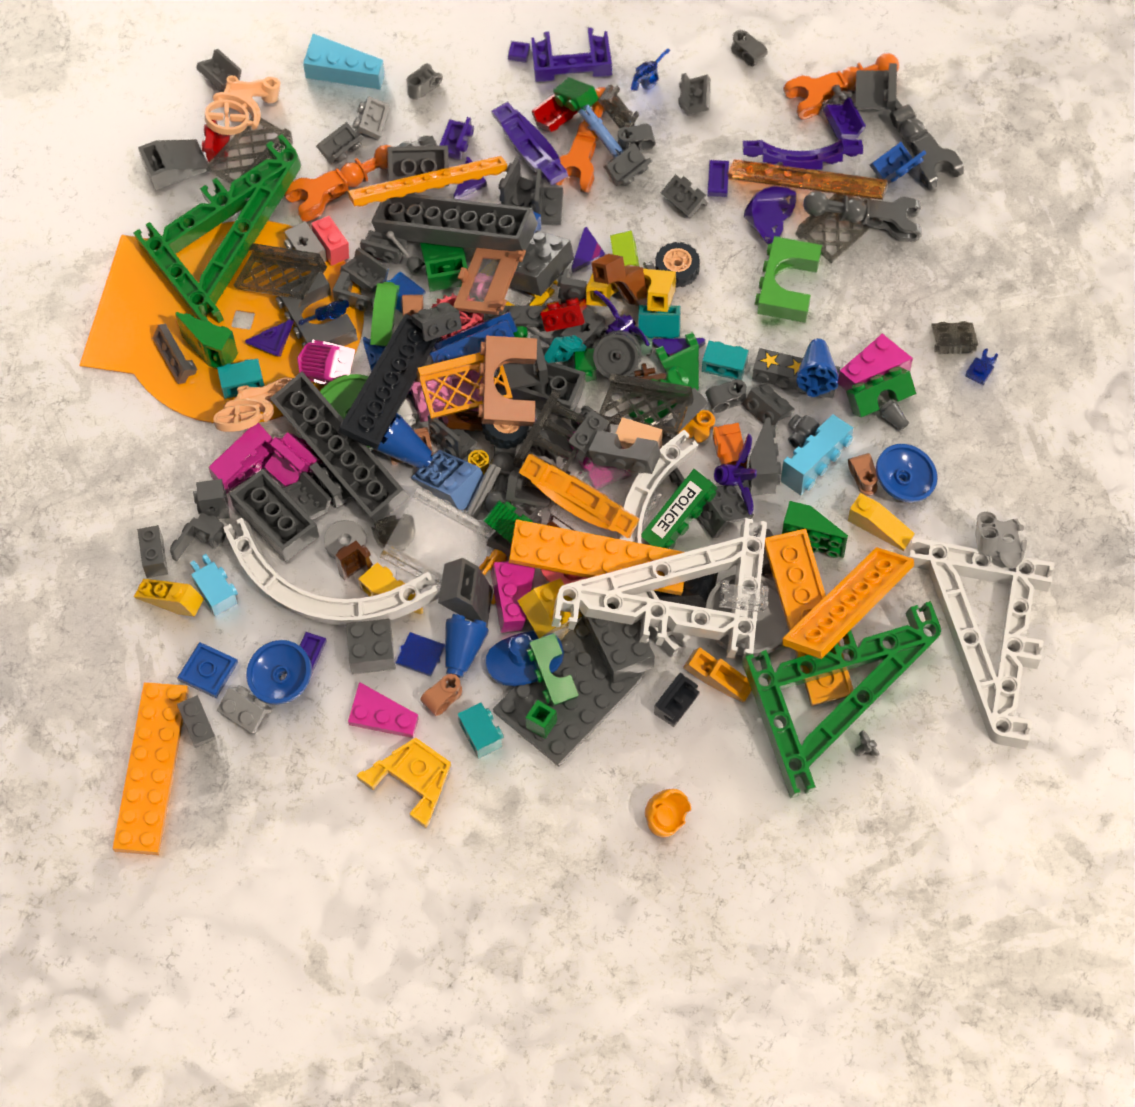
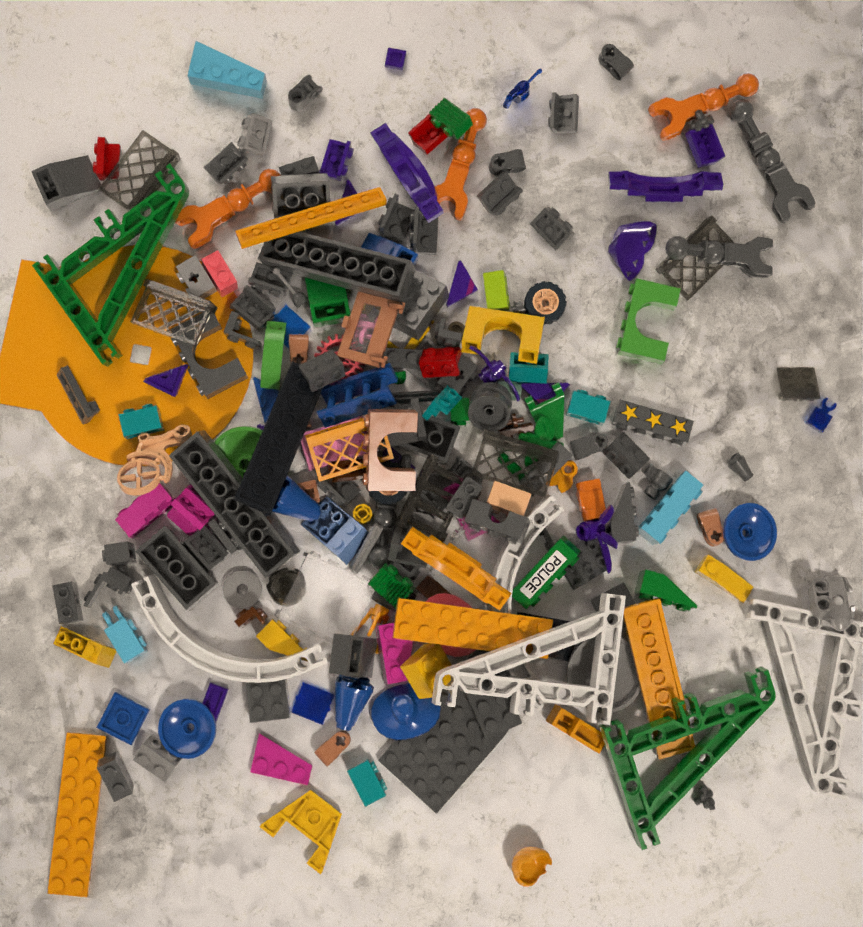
camera: 10 degrees left, 20 degrees up
green slope [175,311,238,369] -> none
dark grey bracket [196,49,242,91] -> none
light nougat piece [205,76,280,135] -> none
dark pink piece [297,340,355,385] -> none
clear blue piece [298,300,349,325] -> none
green brick [525,700,557,739] -> none
arch [526,633,579,707] -> none
dark purple wedge [531,27,612,82] -> none
medium blue pin [578,104,623,158] -> none
dark orange arch [591,254,648,306] -> none
clear smoke hinge [598,85,639,129] -> none
black hinge [654,672,700,727] -> none
dark purple tile [707,160,729,197] -> none
clear hinge [719,580,768,613] -> none
clear orange plate [728,159,888,200] -> none
light orange plate [783,547,914,659] -> none
blue cone [796,338,839,397] -> none
dark pink wedge [838,333,913,391] -> none
green arch [846,367,916,418] -> none
dark grey bracket [855,63,897,110] -> none
blue bracket [870,142,926,184] -> none

